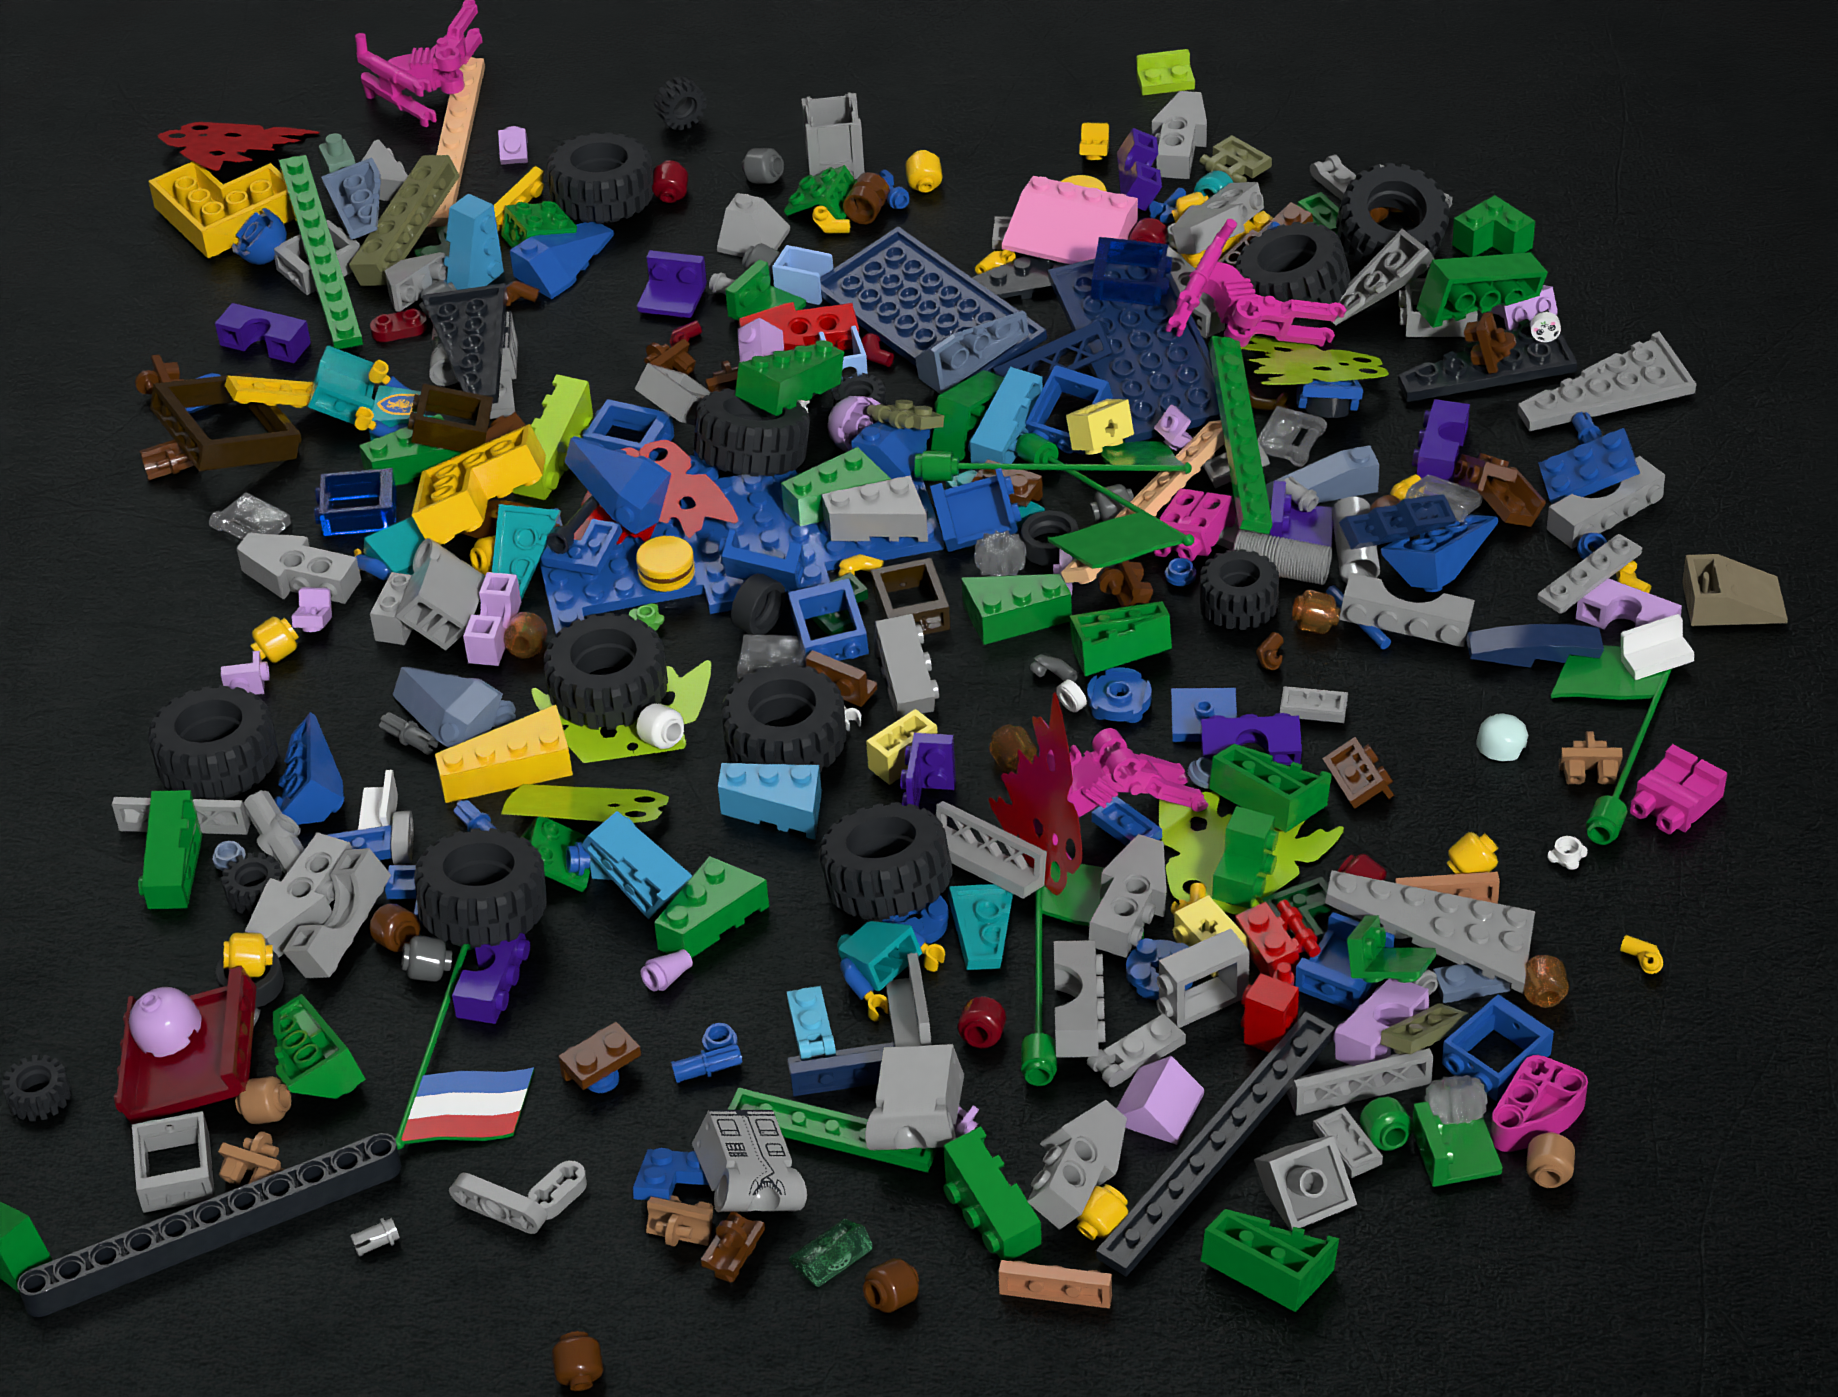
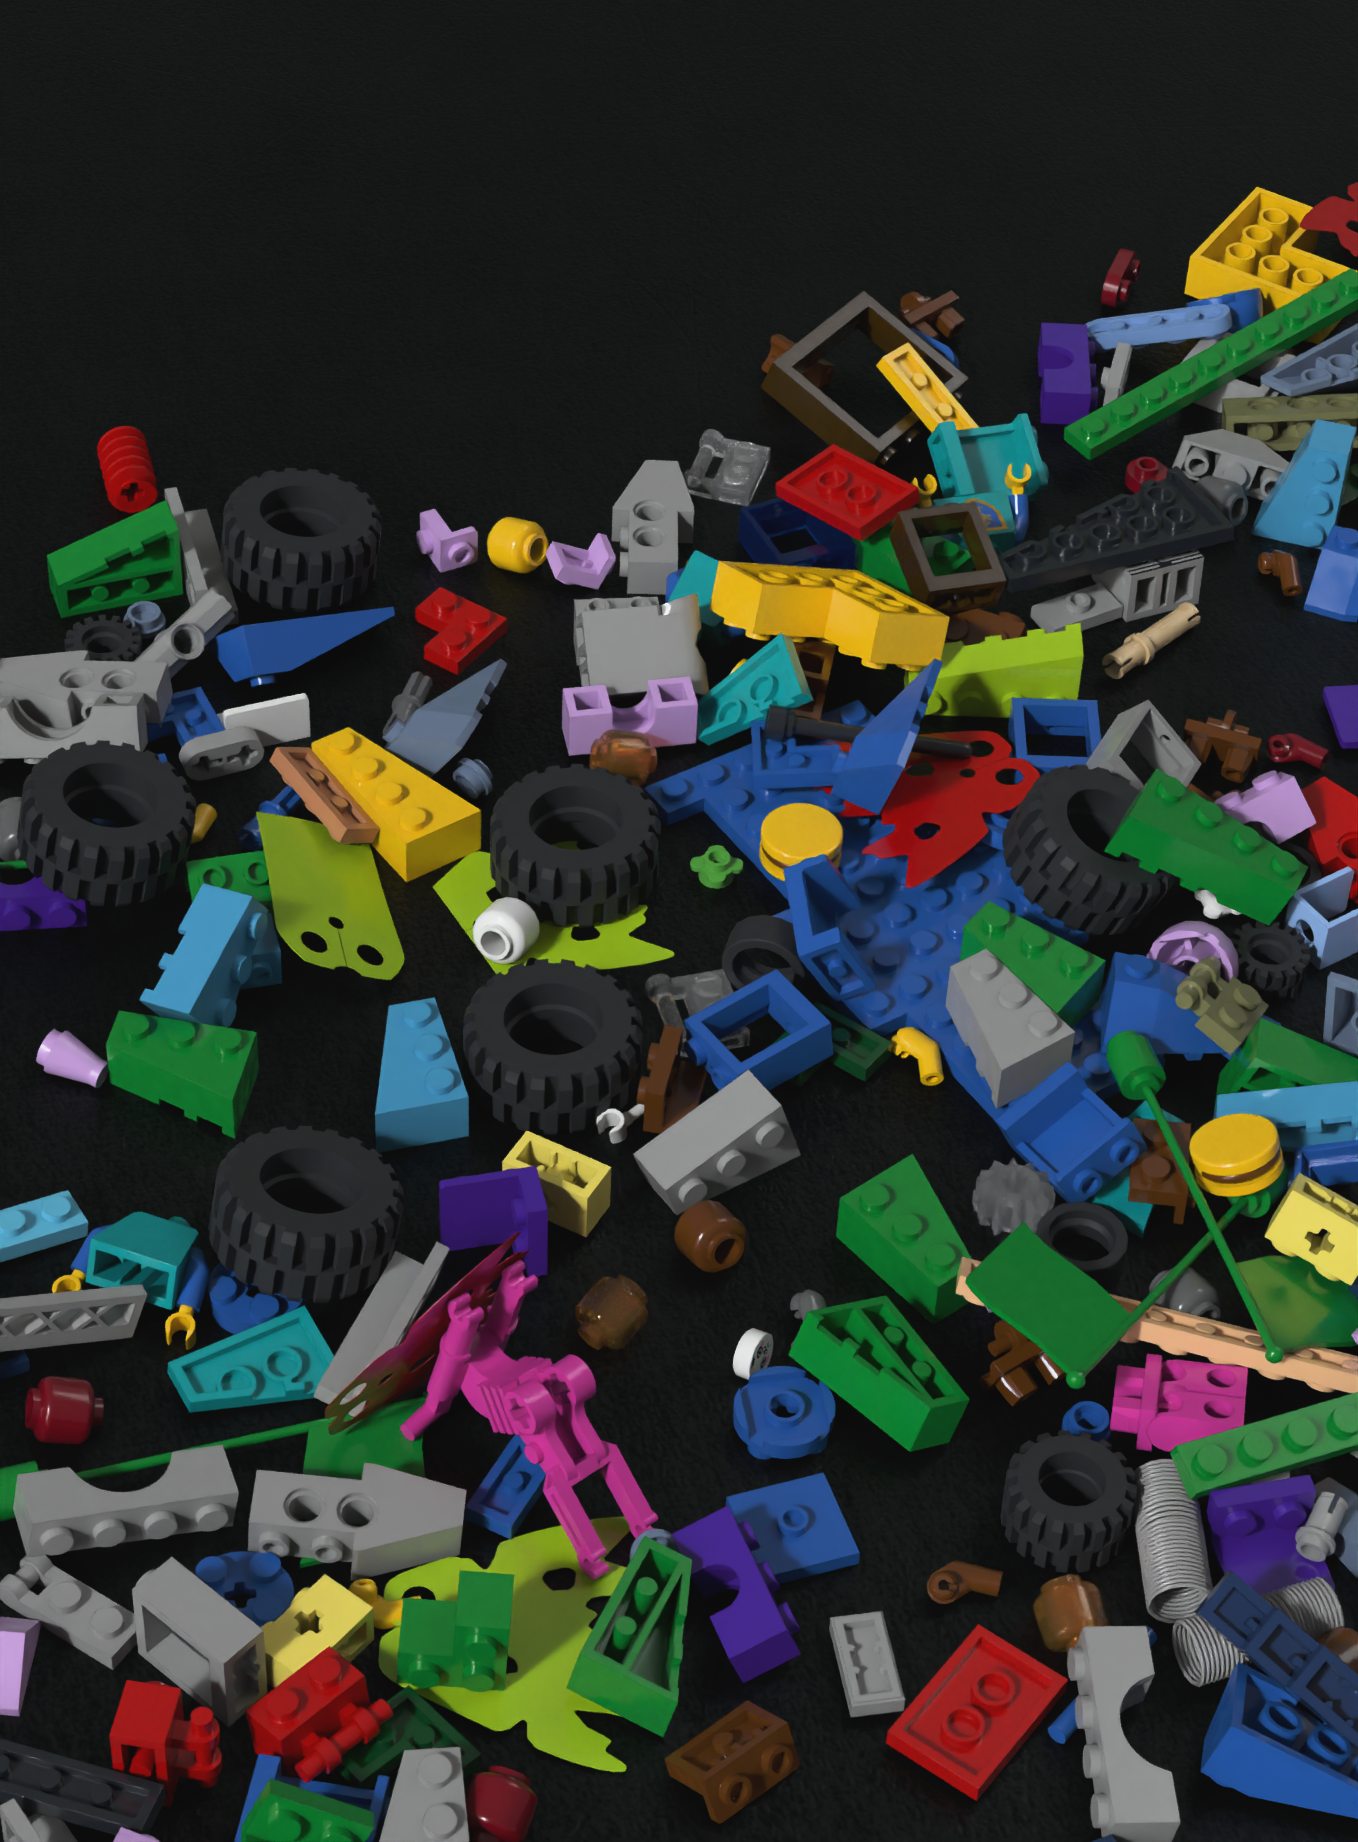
camera: 65 degrees right, 0 degrees up
dark brown window [871,558,950,635] -> none
none -> red piece [97,426,159,513]
none -> nougat plate [270,747,380,844]
none -> red plate [415,587,507,675]
none -> reddish brown head [674,1200,747,1273]
none -> red plate [775,444,920,541]
none -> red plate [886,1624,1068,1801]
none -> medium blue plate [1085,304,1233,353]
none -> light grey plate [1100,342,1132,406]
none -> dark red plate [1101,248,1141,308]
none -> tan pin [1102,602,1201,679]
none -> yellow head [1189,1113,1284,1197]

